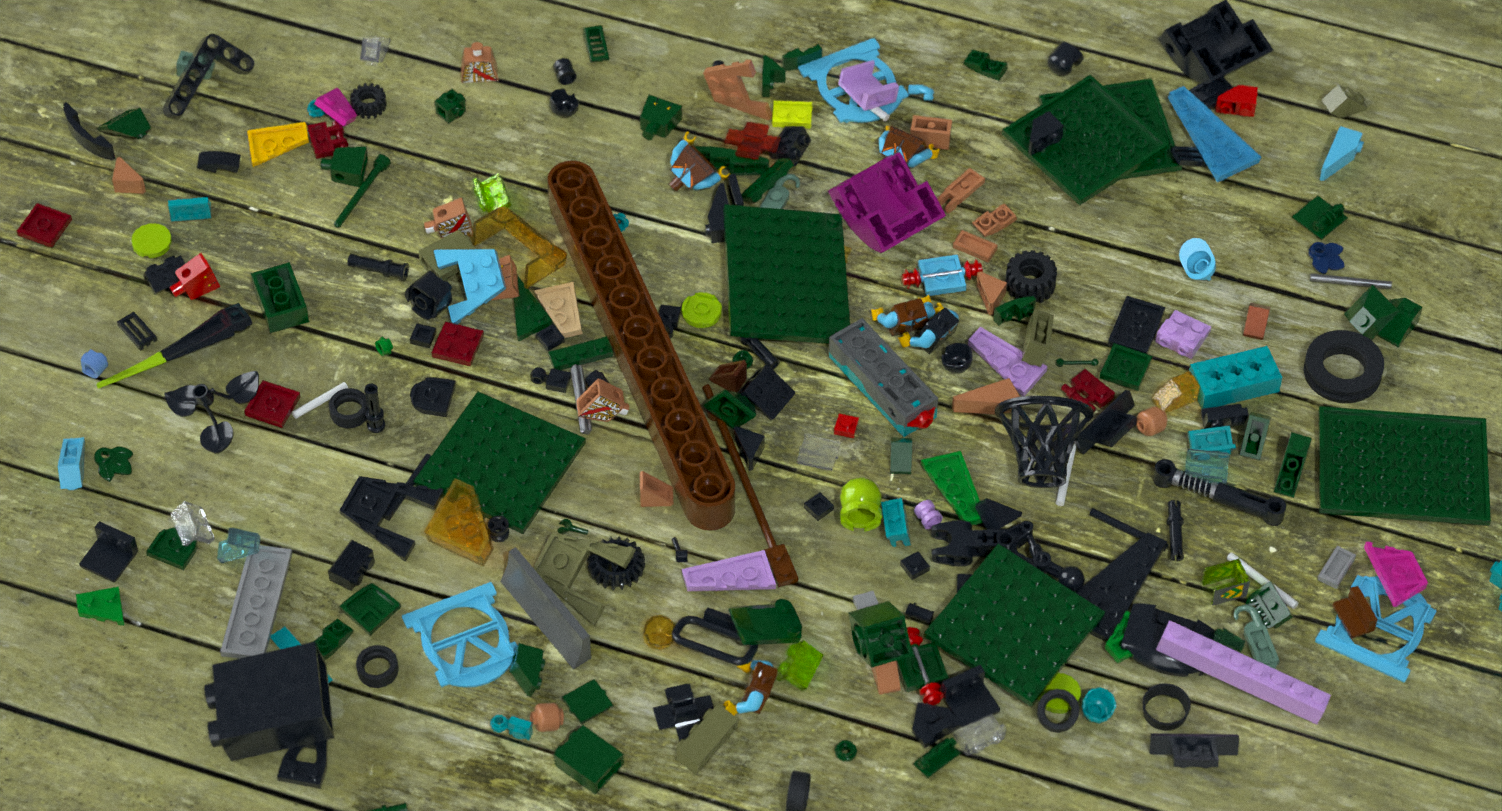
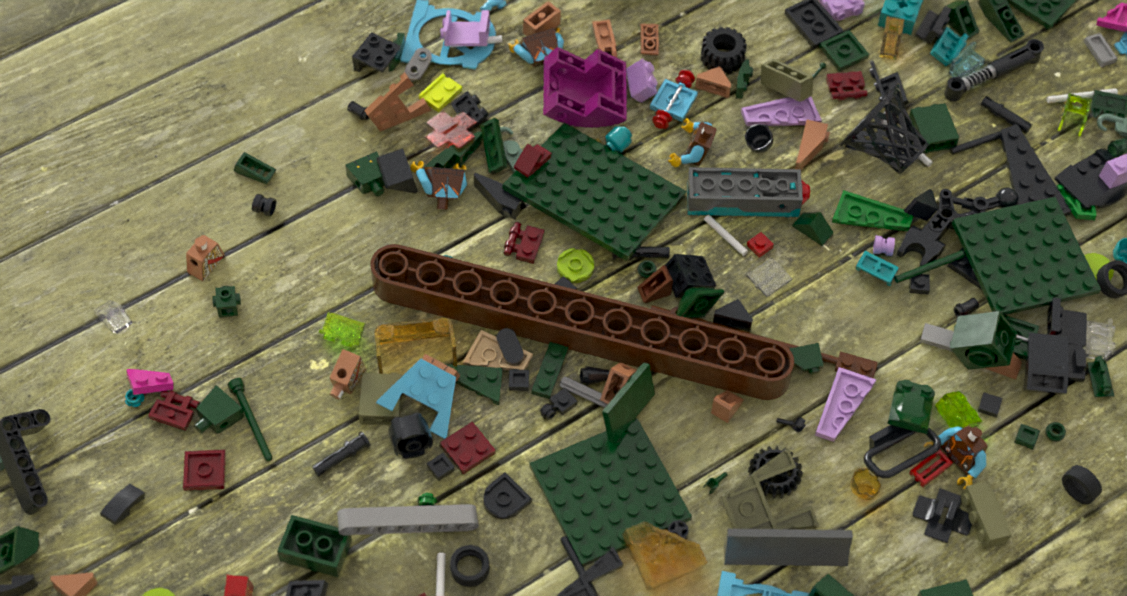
camera: 55 degrees left, 5 degrees up
teal bracket [168,197,211,222] -> none
yellow wing [247,122,309,167] -> none
black tyre [351,83,387,119] -> none
black pin [364,383,386,433] -> none
black hair [549,88,579,117] -> none
dark green piece [562,679,614,725] -> none
black tile [728,174,744,206] -> none
dark green slope [762,55,786,97] -> none
black plate [804,492,834,521] -> none
lime tile [840,477,882,532] -> none
torso [898,302,959,355] -> none
nougat tile [953,230,998,263] -> none
nougat head [1136,407,1168,437] -> none
none -> dark red plate [183,450,226,491]
none -> light grey beam [337,504,479,535]
none -> black bracket [352,32,401,72]
none -> black slope [376,148,418,193]
none -> light grey plate [405,48,432,81]
none -> black tile [497,328,524,366]
none -> dark red plate [503,222,545,264]
none -> dark red slope [514,144,552,177]
none -> dark green tile [602,363,655,443]
none -> teal head [605,126,632,153]
none -> lavender brick [626,59,658,103]
none -> white bar [704,215,748,256]
none -> dark green slope [789,343,824,374]
none -> dark green bar [894,250,965,283]
none -> dark green brick [909,103,959,154]
none -> red tile [909,450,953,488]
none -> black tile [977,392,1003,418]
none -> dark green tile [1014,423,1040,450]
none -> black slope [1023,333,1069,395]

